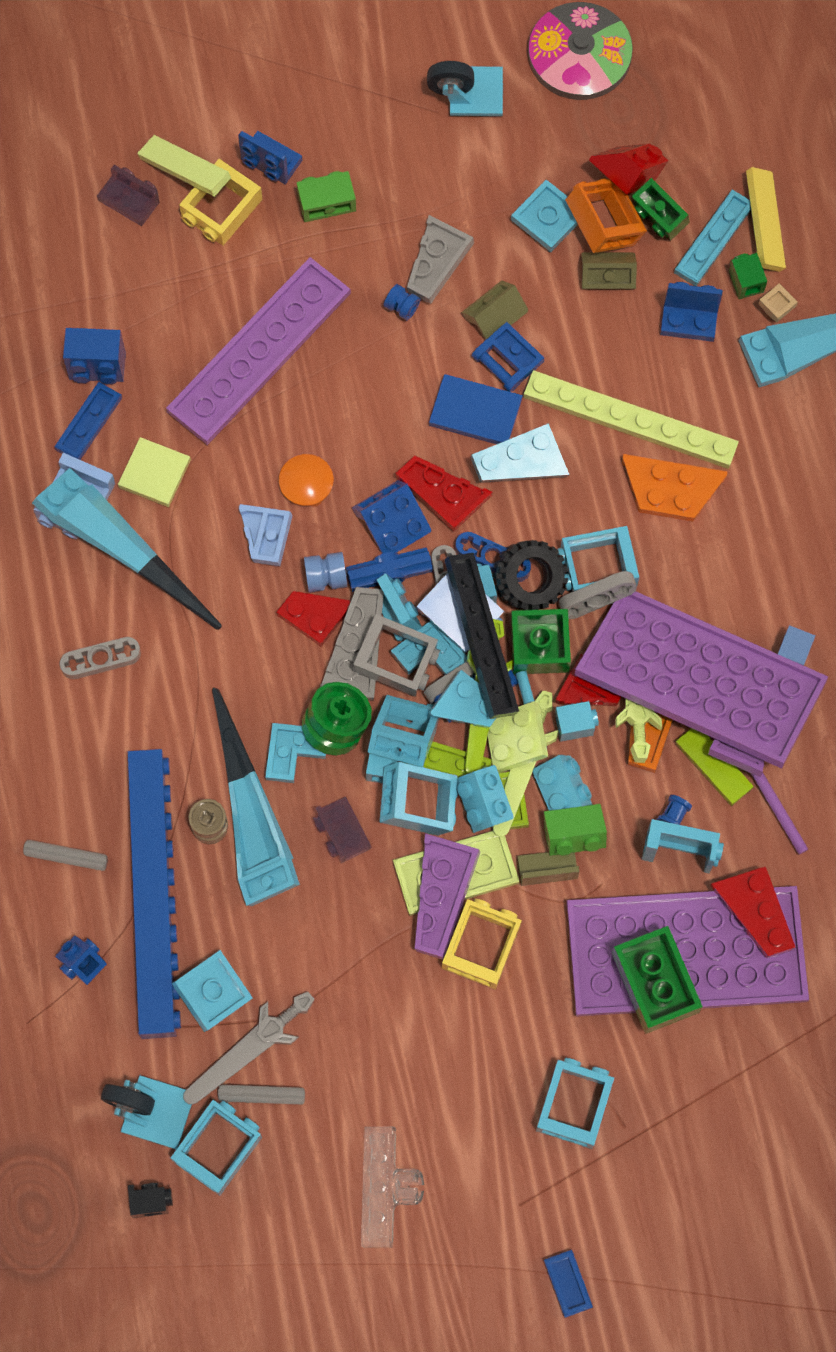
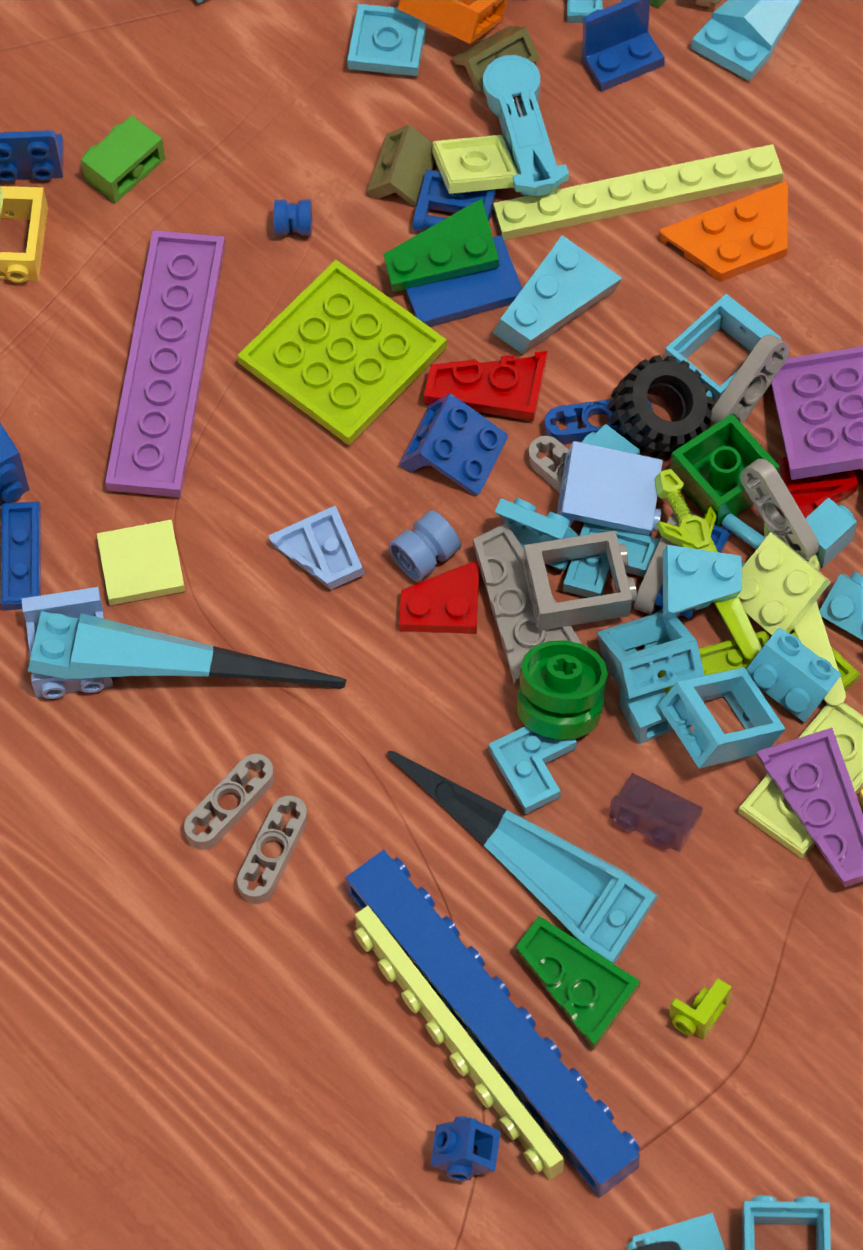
camera: 30 degrees left, 10 degrees down
light grey axle [23,840,108,871] -> none
medium azure plate [172,950,253,1032] -> none
light grey sword [183,992,315,1105] -> none
dark tan wheel [189,799,228,845] -> none
light grey axle [218,1085,305,1105] -> none
orange dish [279,454,334,507] -> none
blue piece [346,547,433,592] -> none
light grey wing [407,215,474,304] -> none
black plate [444,552,519,719] -> none
none -> lime plate [237,260,447,446]
none -> light grey beam [237,795,308,904]
none -> yellowish green plate [354,906,564,1180]
none -> green wing [383,198,500,292]
none -> yellowish green tile [432,135,519,194]
none -> medium azure piece [483,55,569,196]
none -> green wing [516,916,640,1050]
none -> lime bracket [669,978,732,1040]
none -> light grey beam [741,459,819,560]

